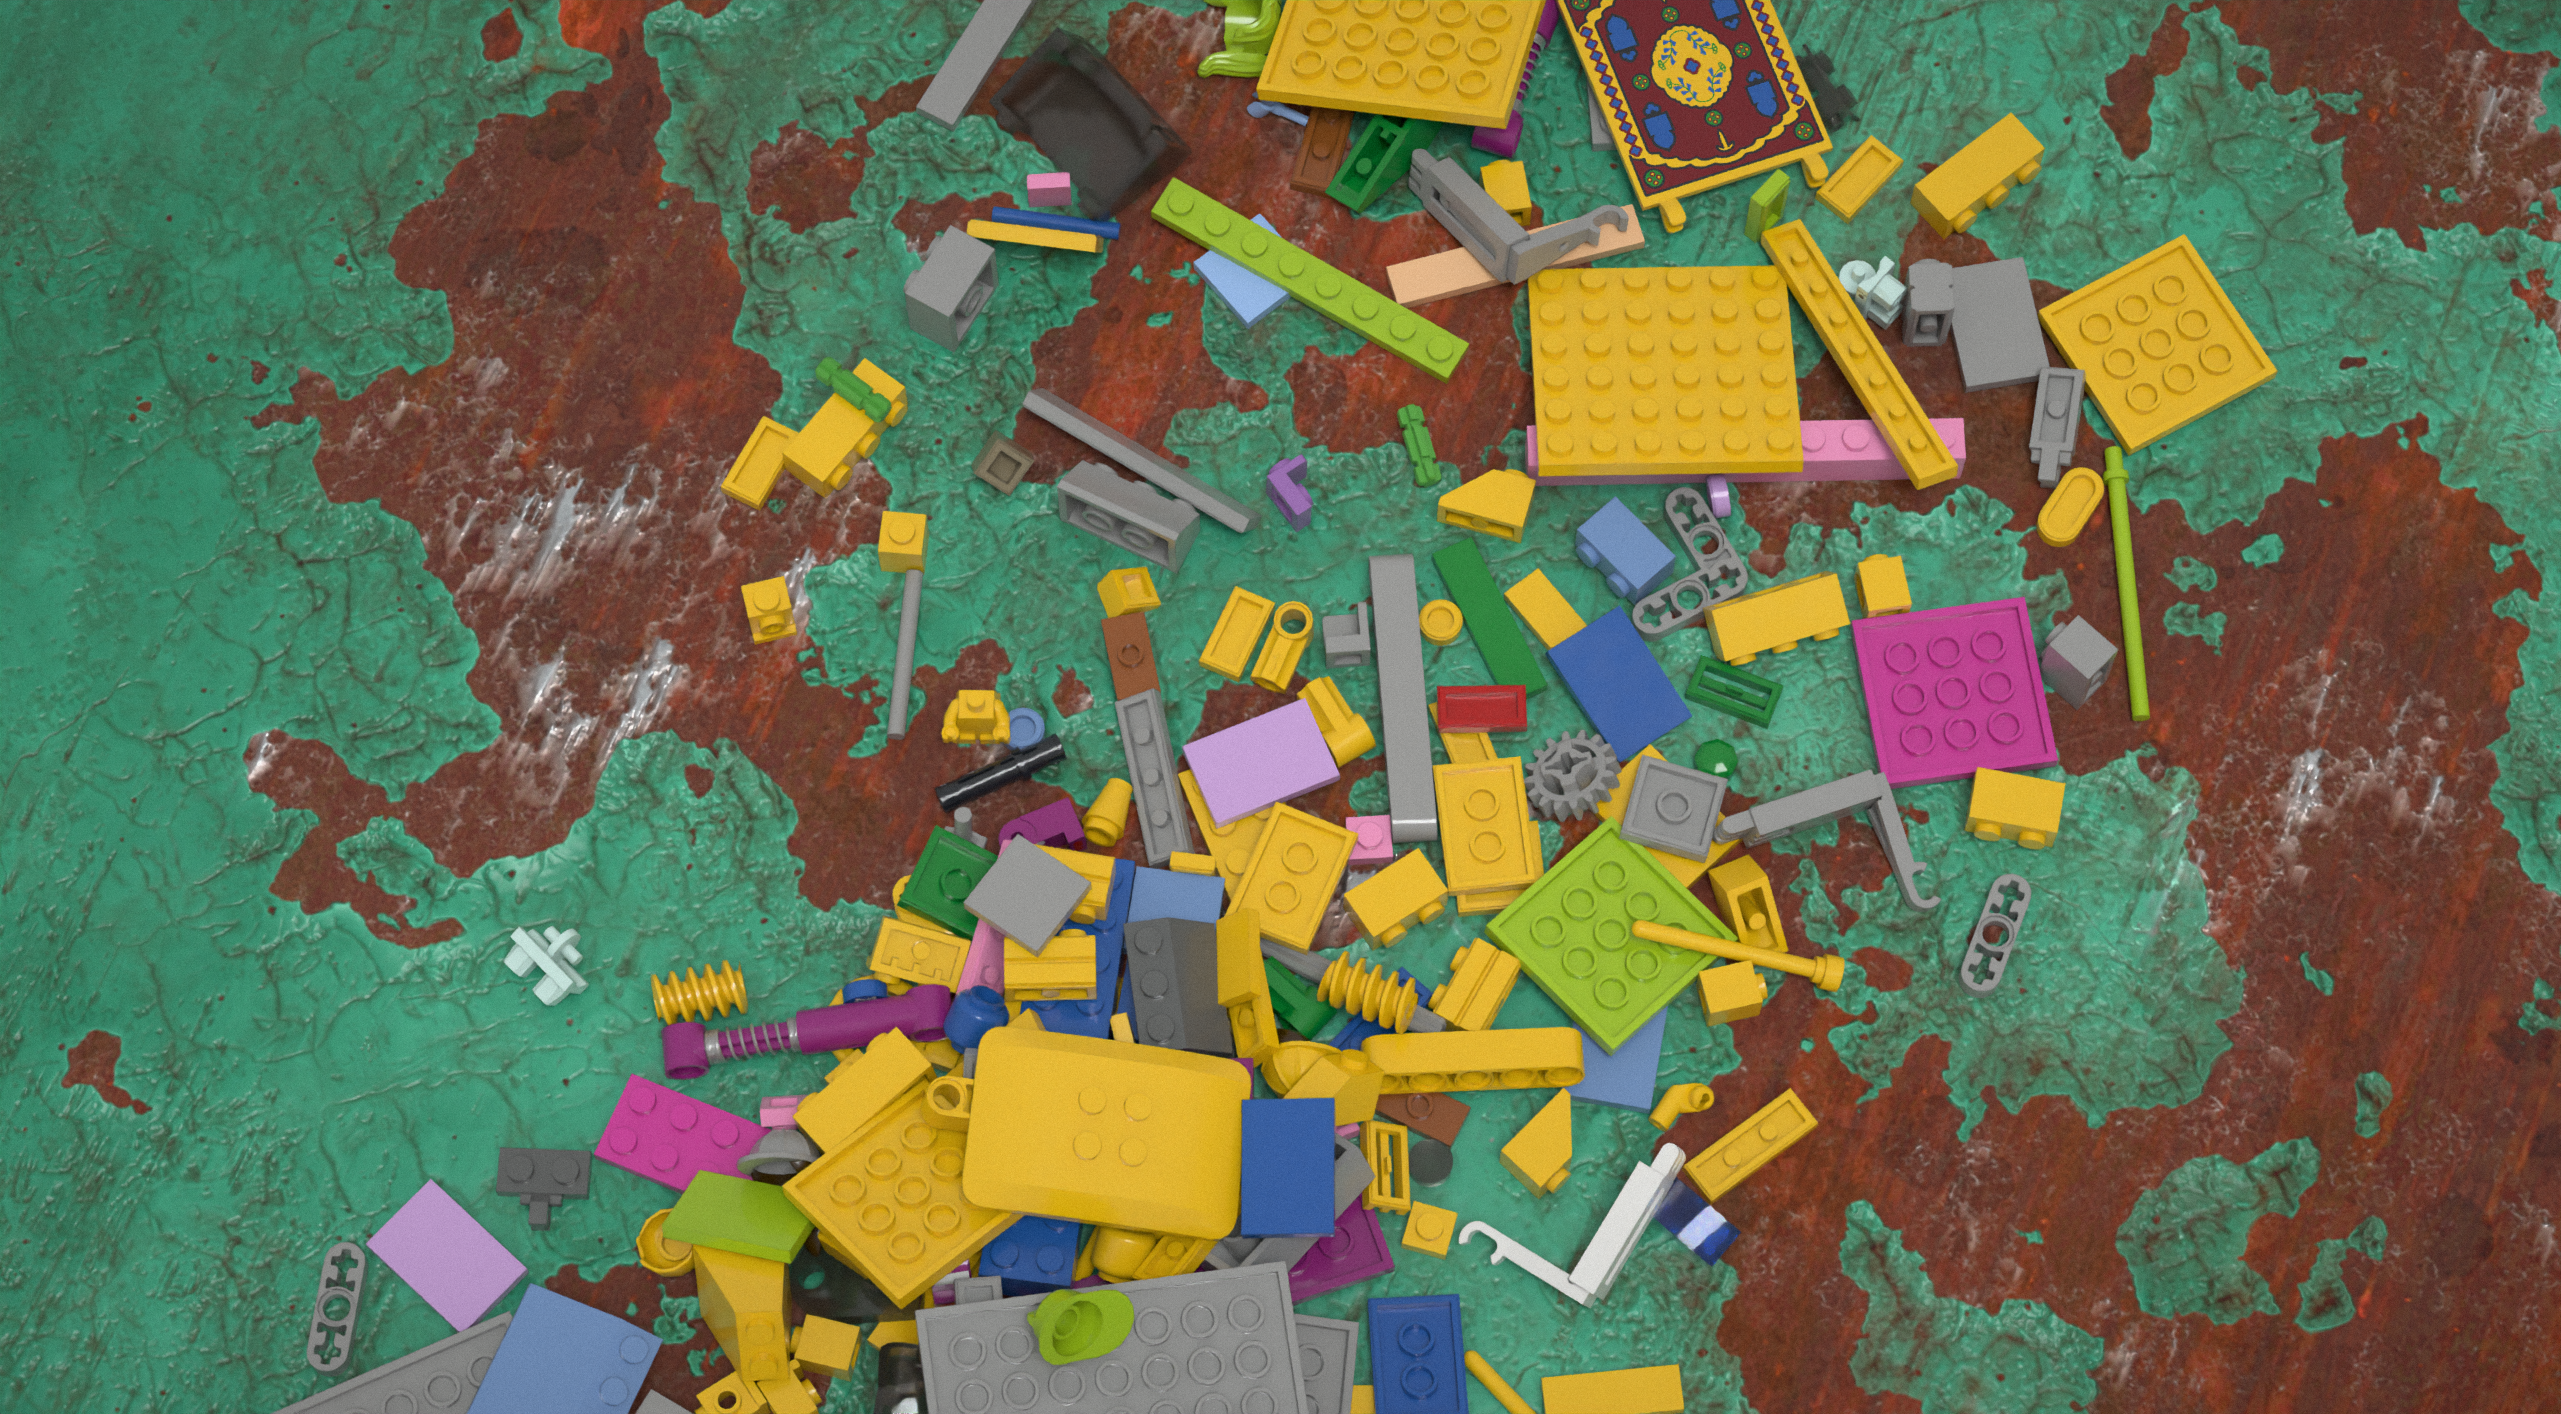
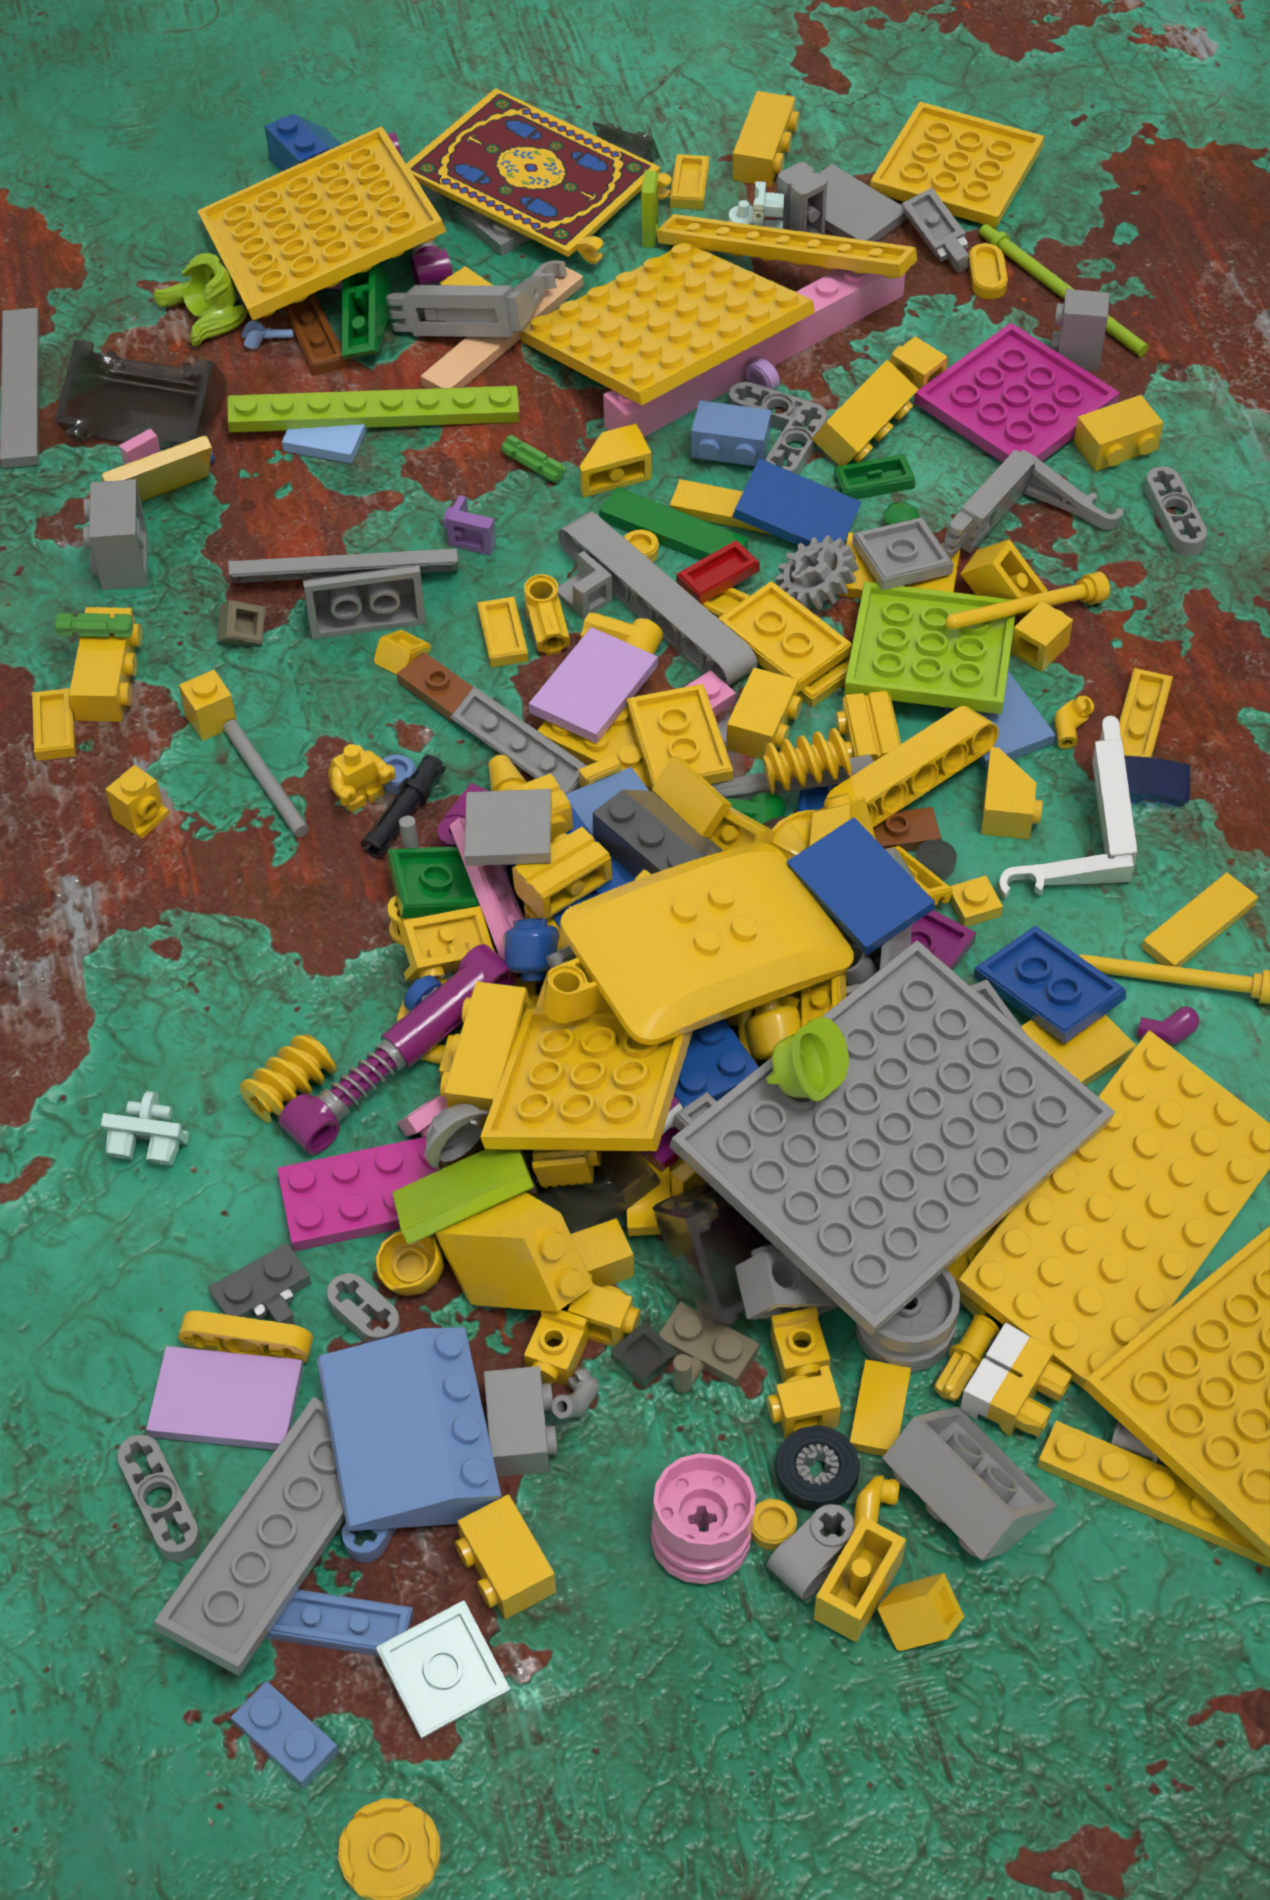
camera: 35 degrees left, 15 degrees down
none -> yellow beam [178,1311,314,1363]
none -> light grey beam [327,1273,401,1343]

